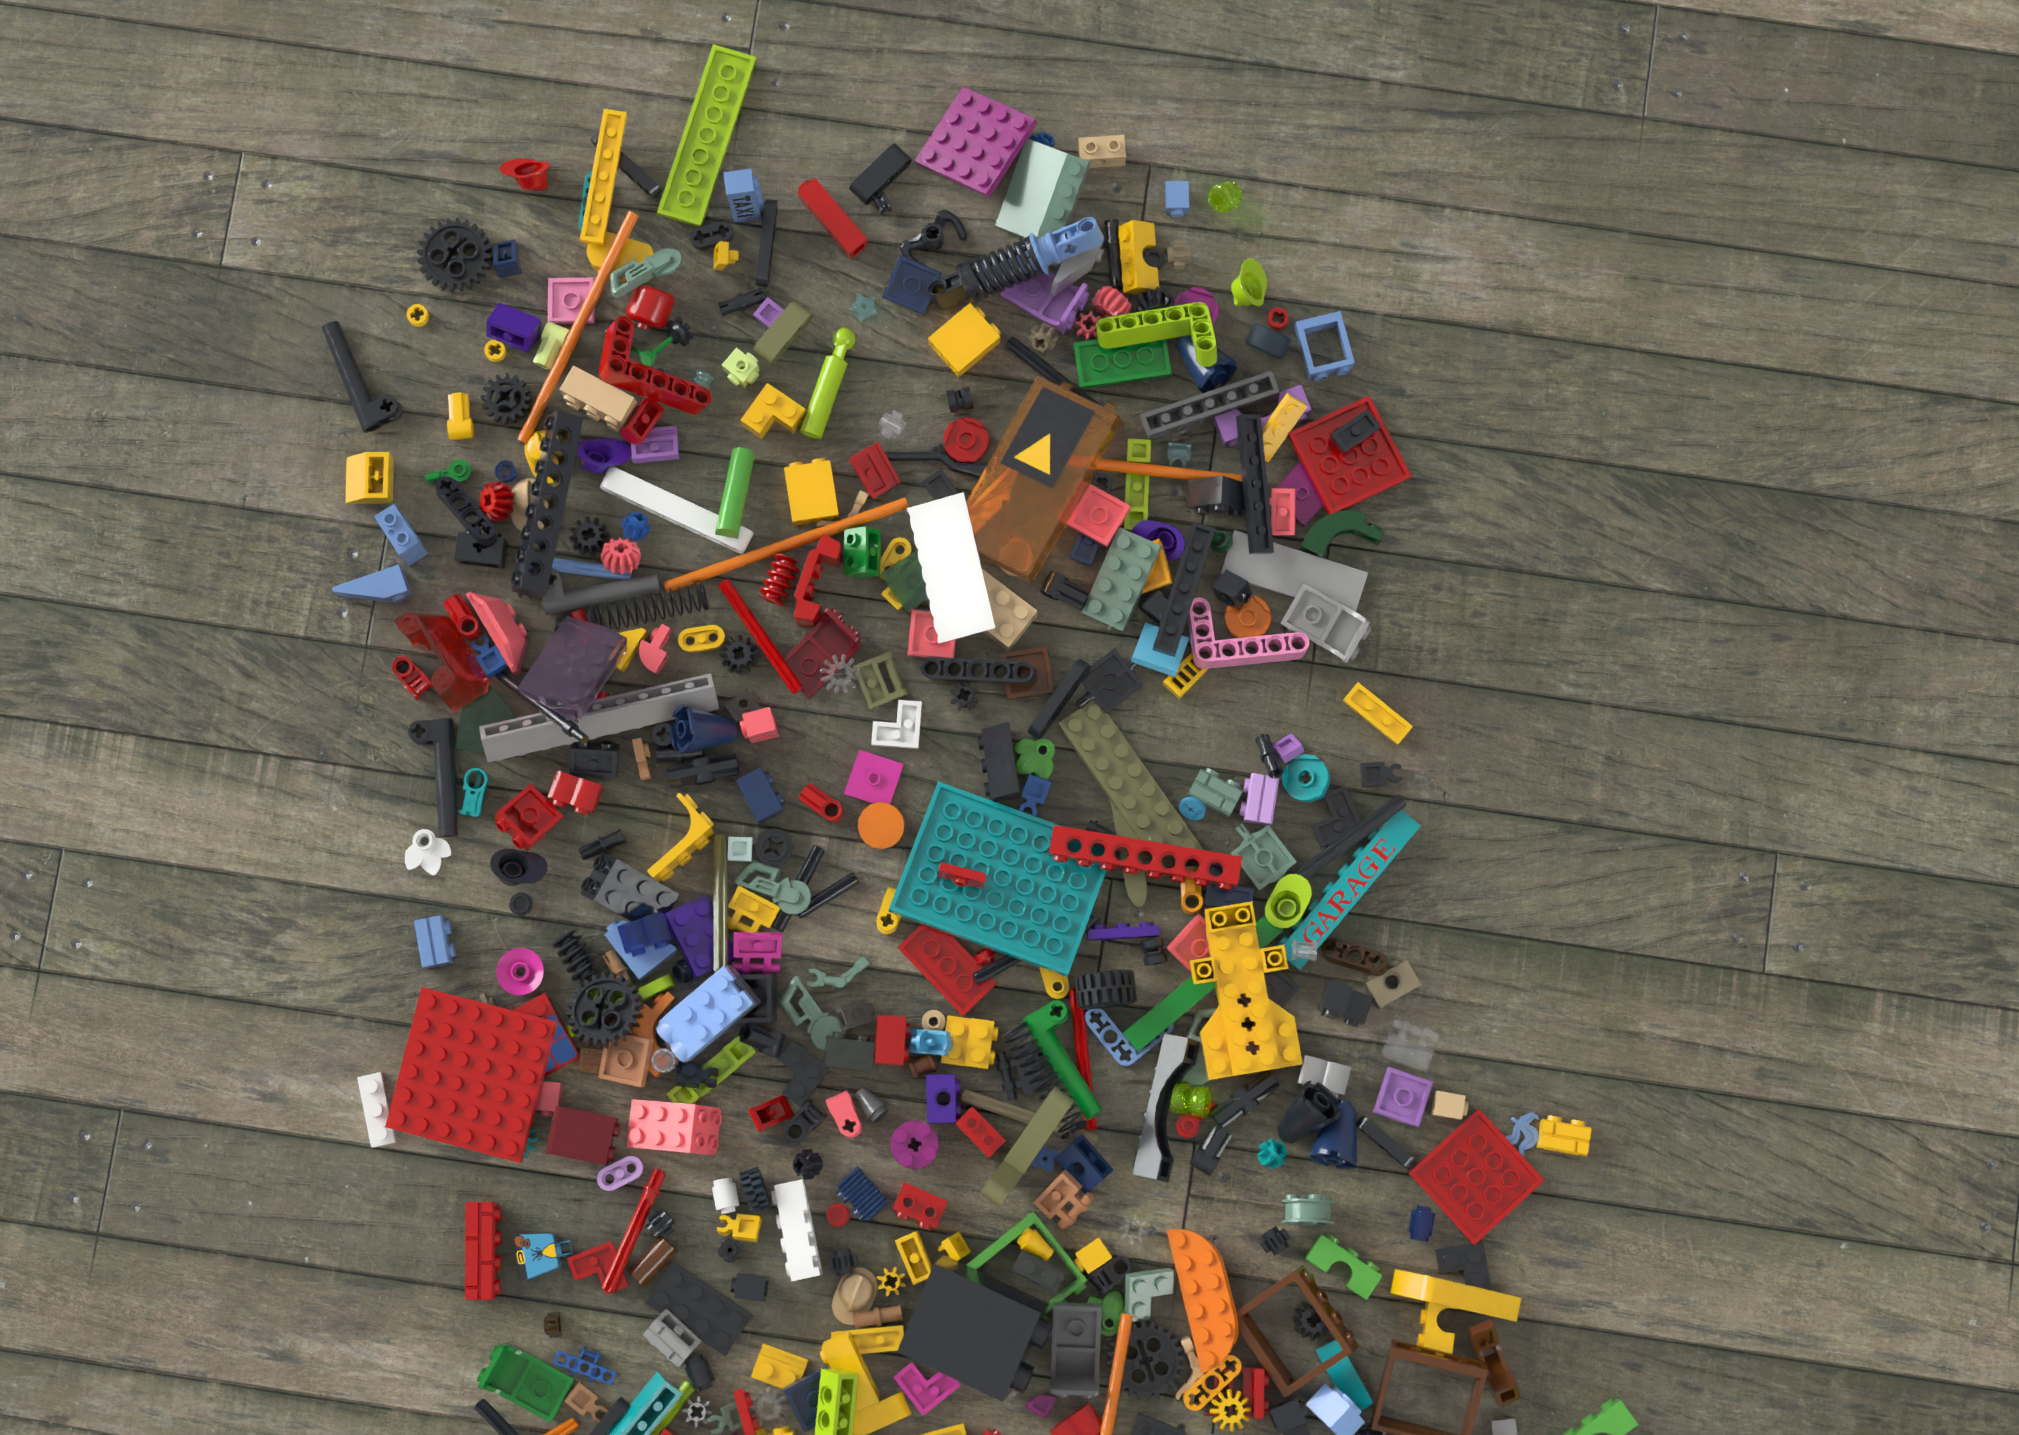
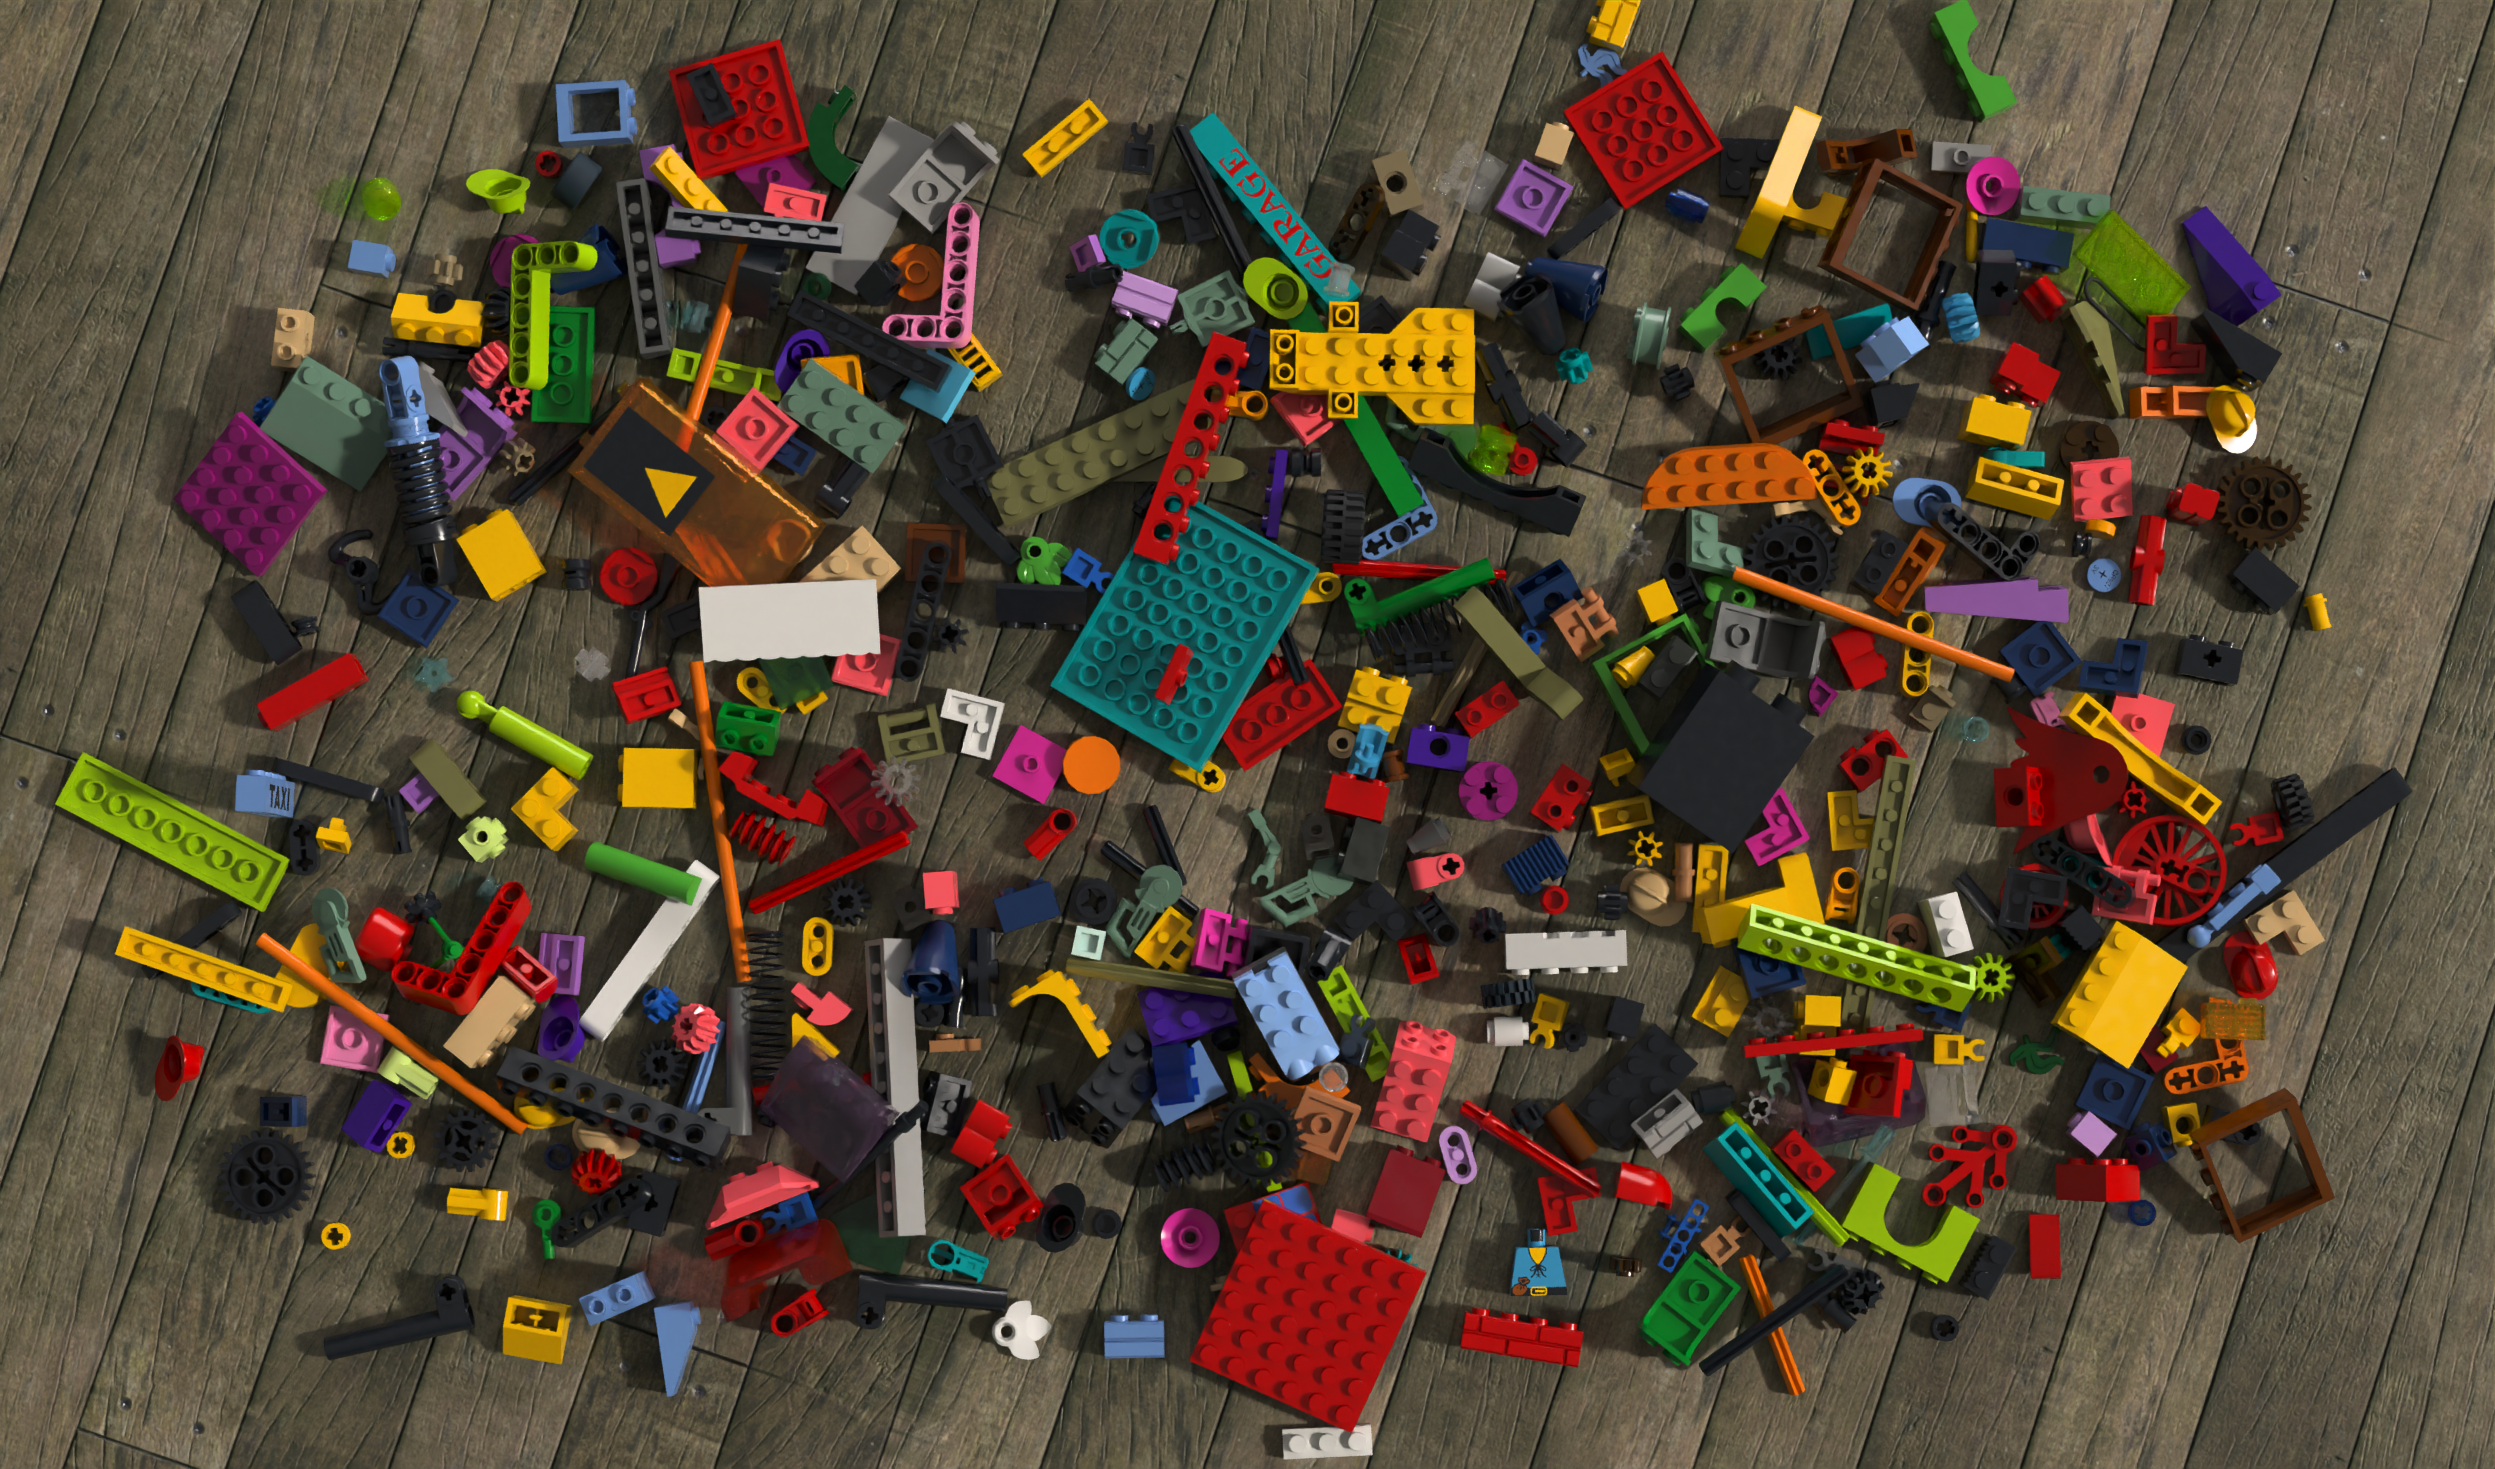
camera: 75 degrees left, 5 degrees up
none -> red brick [1613,1161,1673,1210]

